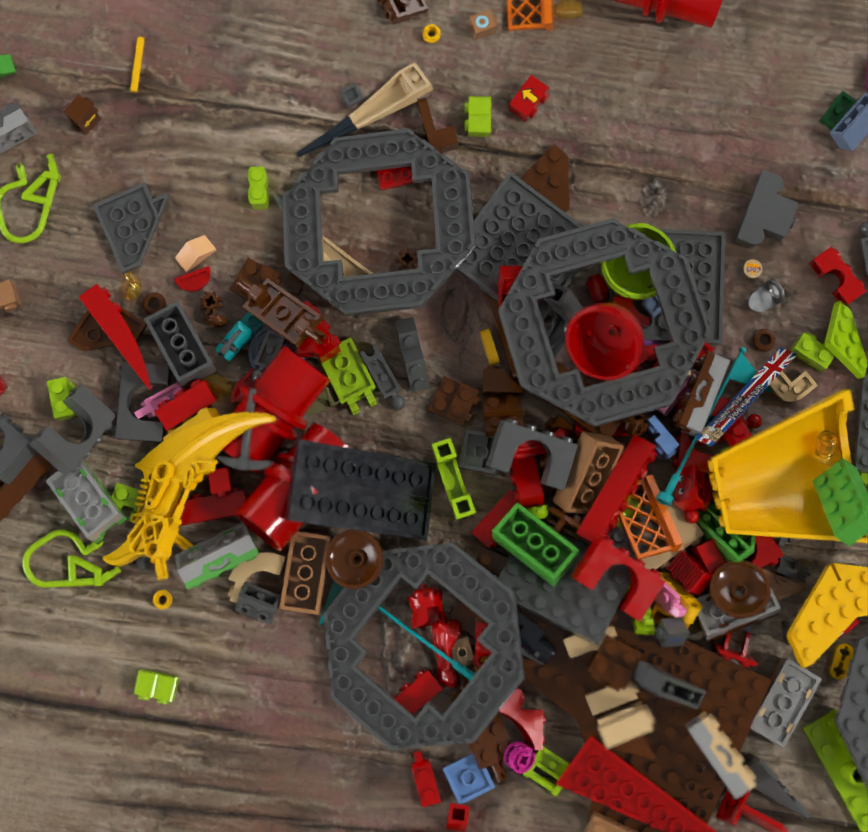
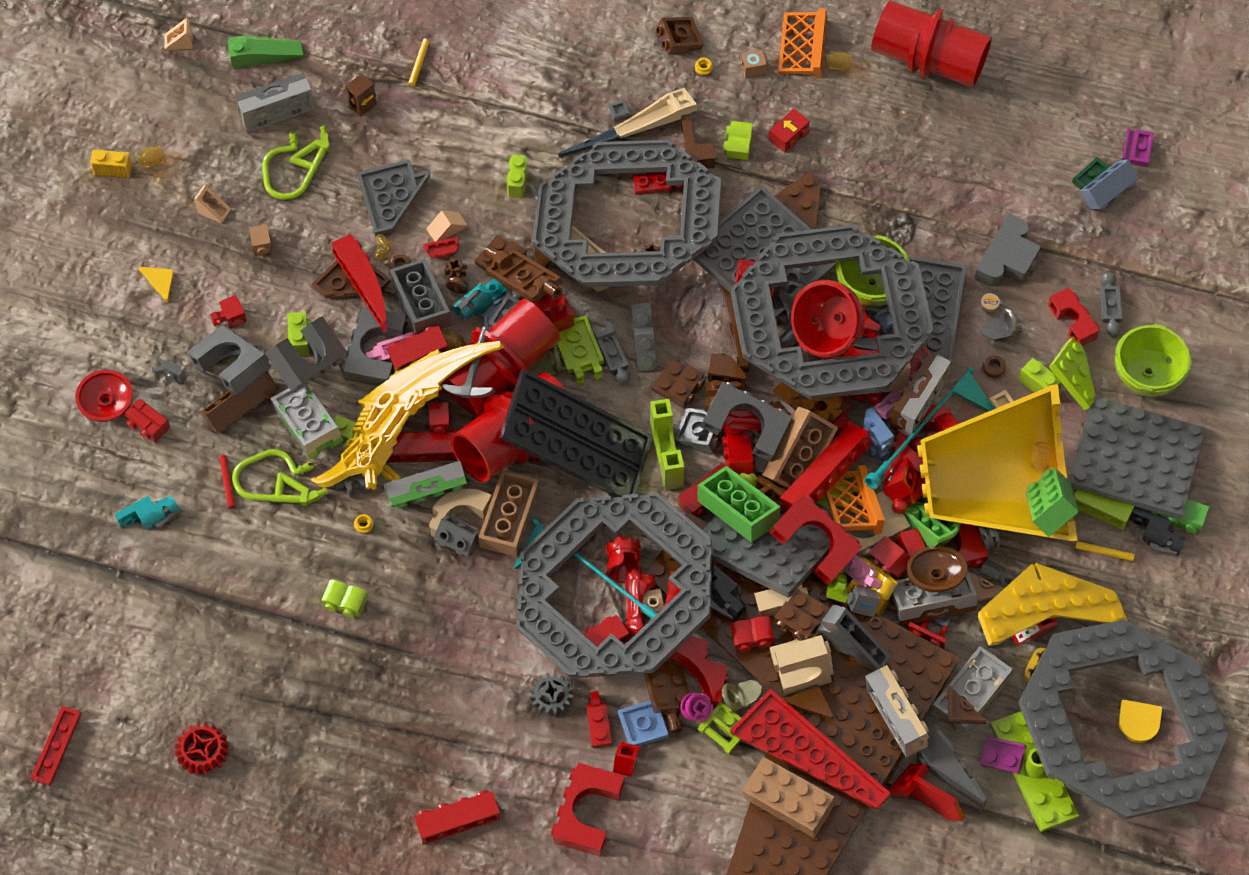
camera: 15 degrees right, 20 degrees down
reddish brown dish [326,530,383,589] -> none
yellow beam [479,329,500,365] -> none
reddish brown gear [623,414,648,436] -> none
sticker [696,348,797,446] -> none
none -> red bar [219,455,236,509]
none -> dark grey gear [530,673,573,716]
none -> olive piece [722,680,762,713]
none -> red brick [730,616,775,652]
none -> reddish brown tile [947,686,986,724]
none -> magenta plate [979,736,1027,775]

